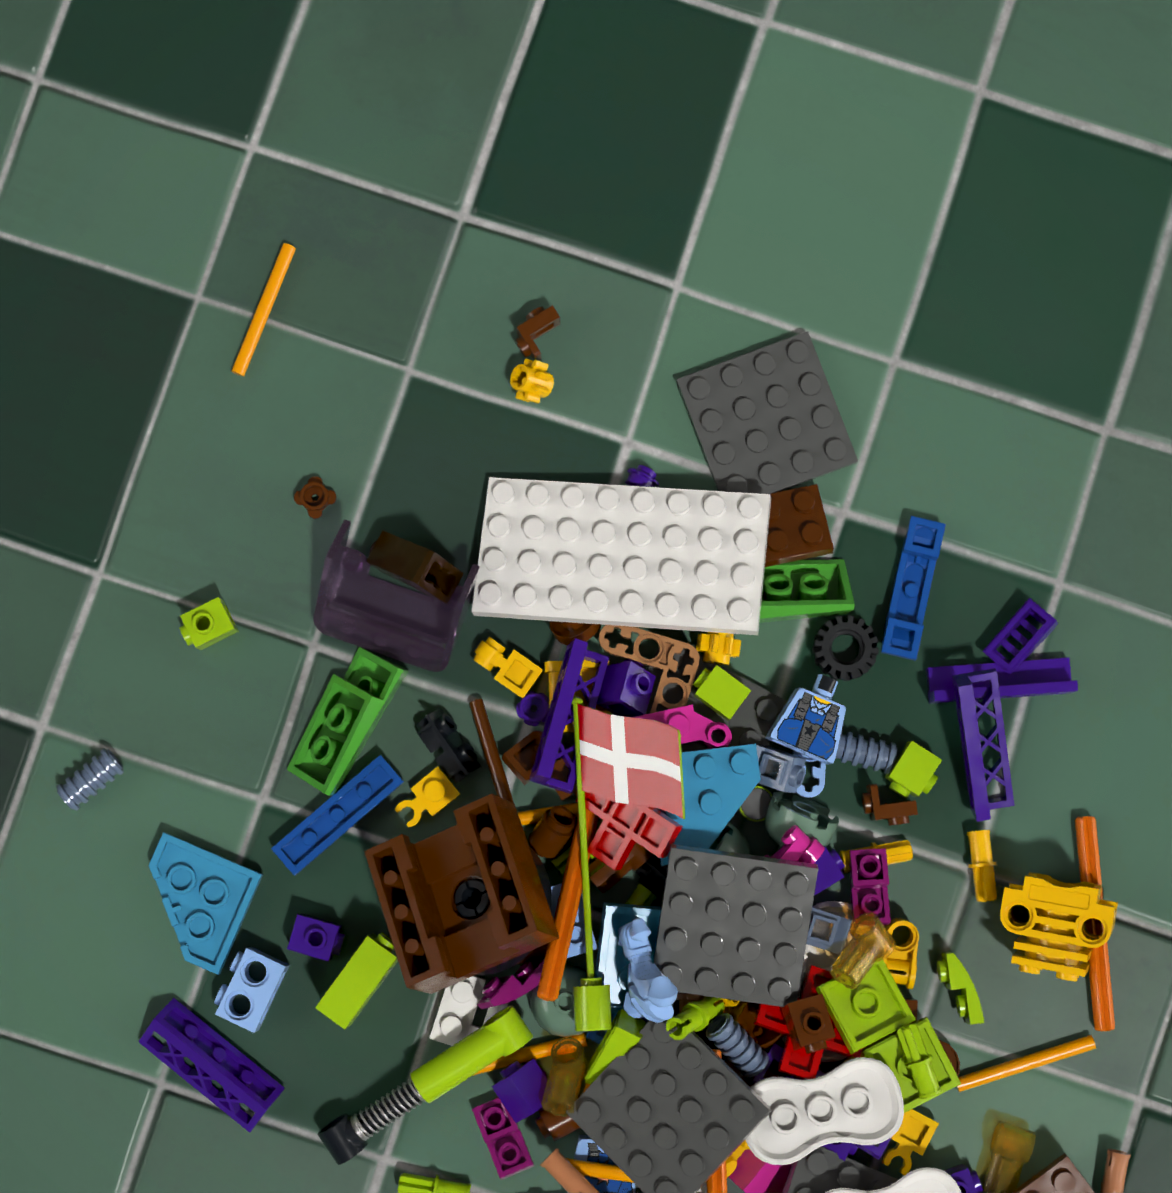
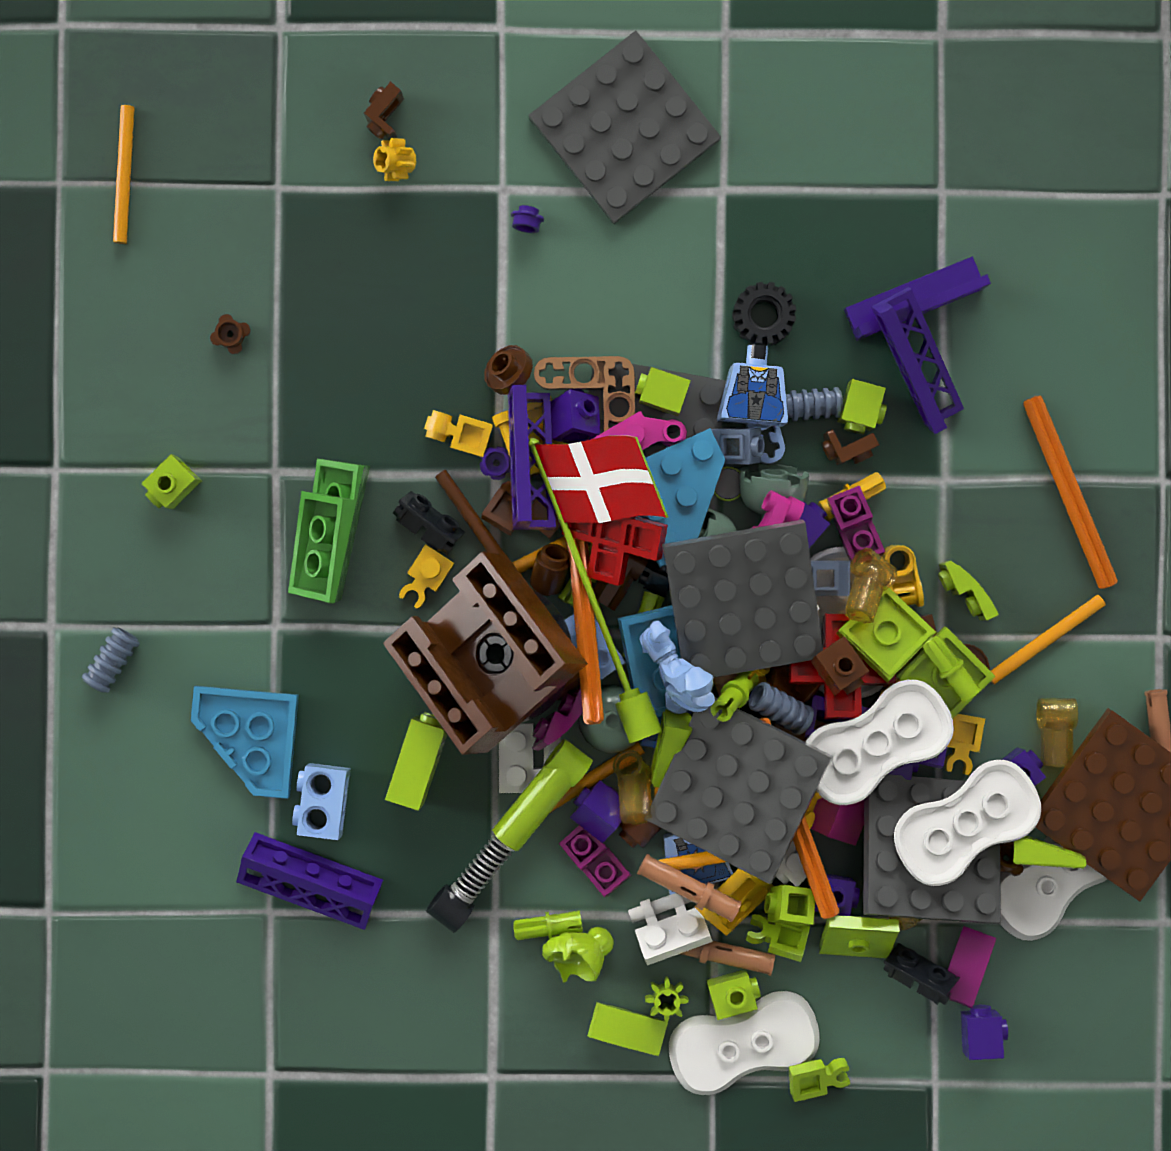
camera: 20 degrees left, 5 degrees up
blue plate [271,755,404,876] -> none
dark purple brick [287,913,346,961] -> none
clear purple windscreen [313,519,480,672] -> none
dark brown slope [366,531,464,604] -> none
white plate [472,477,771,635] -> none
yellow gear [696,632,742,666] -> none
bright green slope [759,559,855,623] -> none
reddish brown plate [765,484,834,567] -> none
blue slope [881,516,946,661] -> none
yellow axle [967,830,997,902] -> none
dark purple slope [982,598,1058,675] -> none
yellow piece [1000,872,1118,981] -> none

